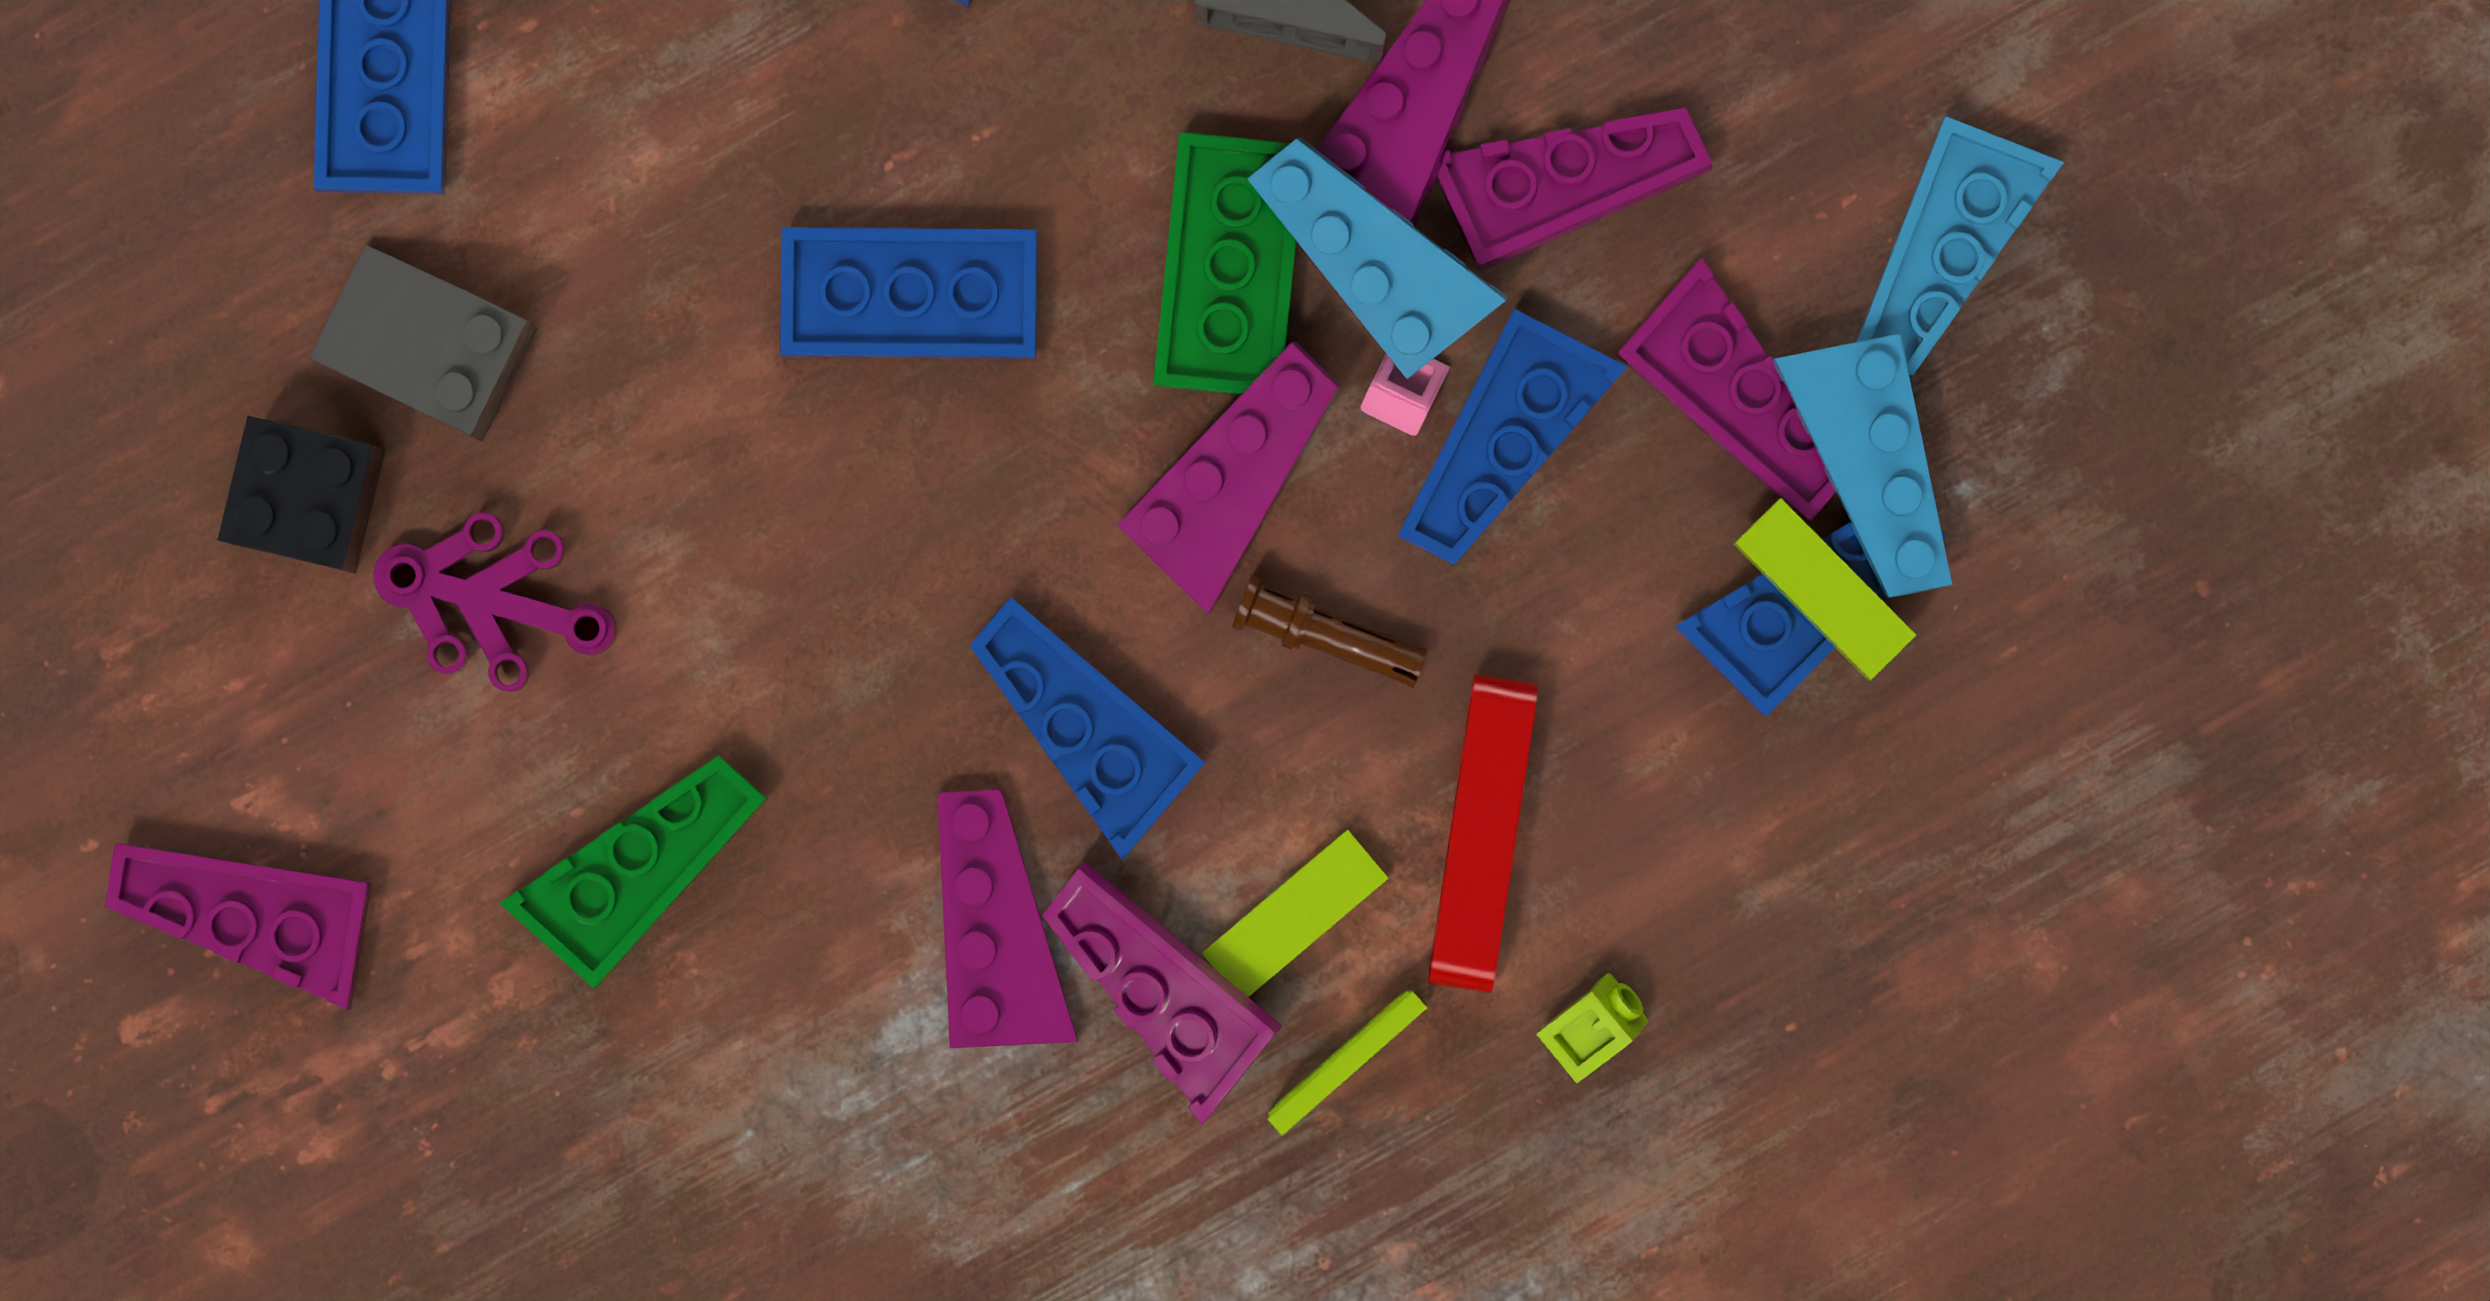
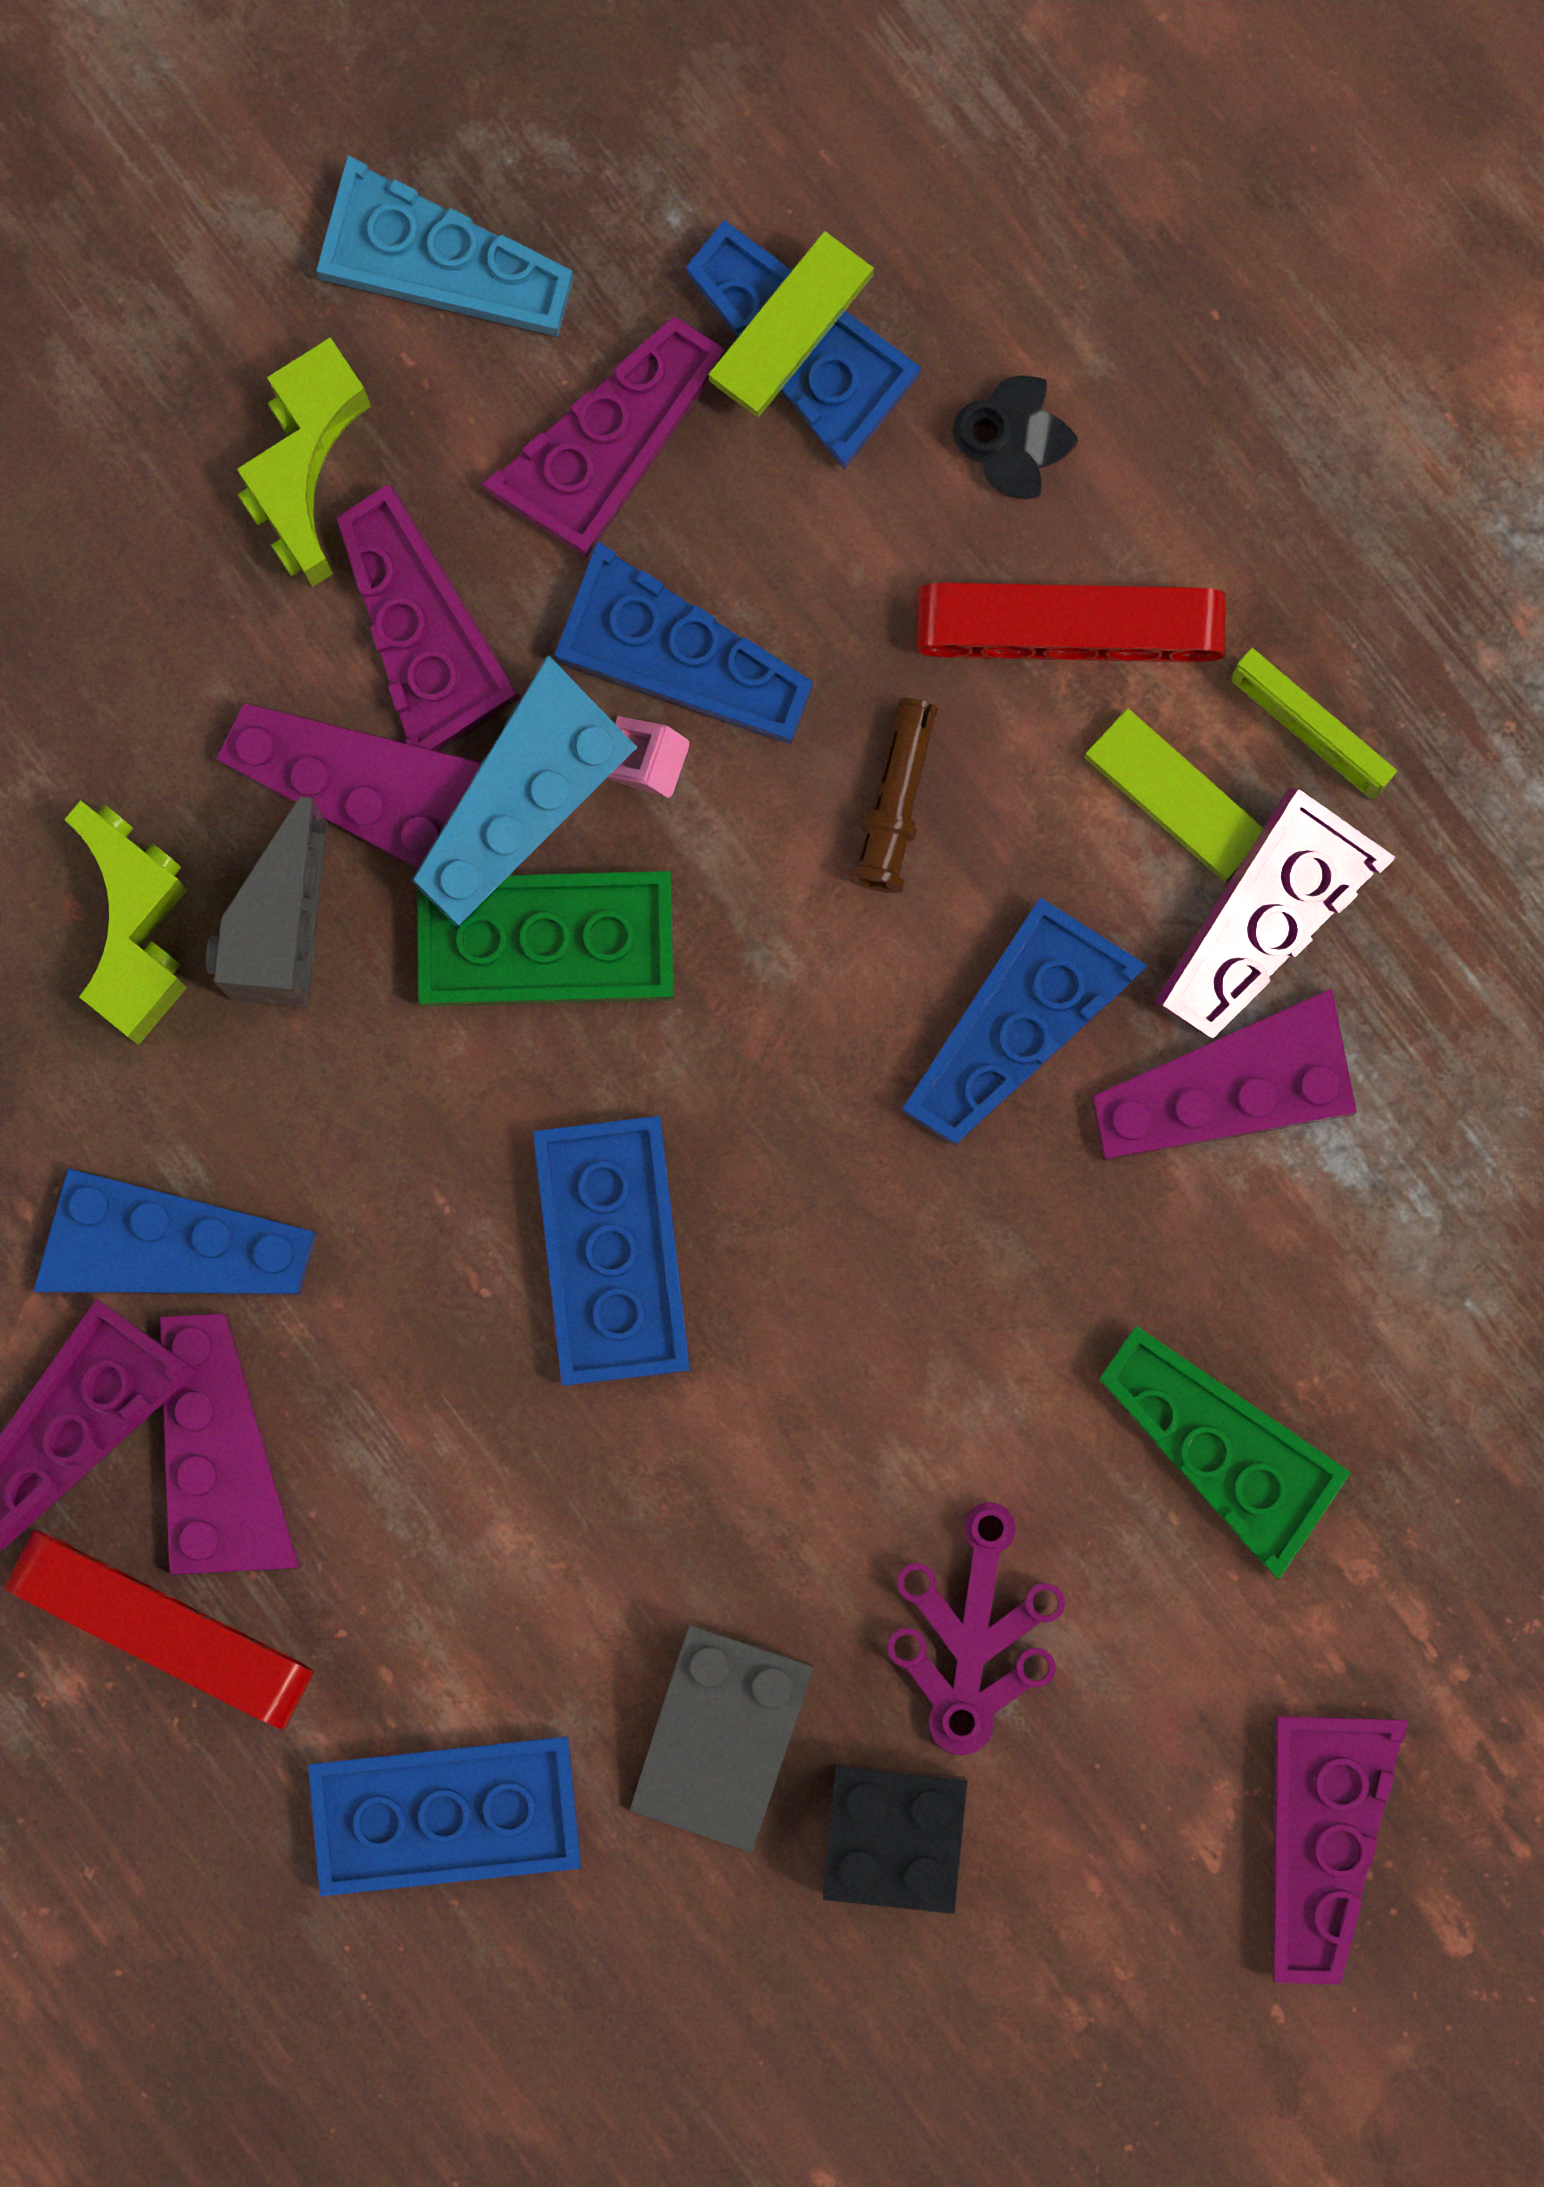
camera: 95 degrees left, 5 degrees down
magenta wing [1117,341,1341,614] -> none
lime bracket [1536,973,1648,1083] -> none
dark azure wing [1772,334,1952,599] -> none
none -> lime arch [237,337,371,587]
none -> black plate [953,376,1078,499]

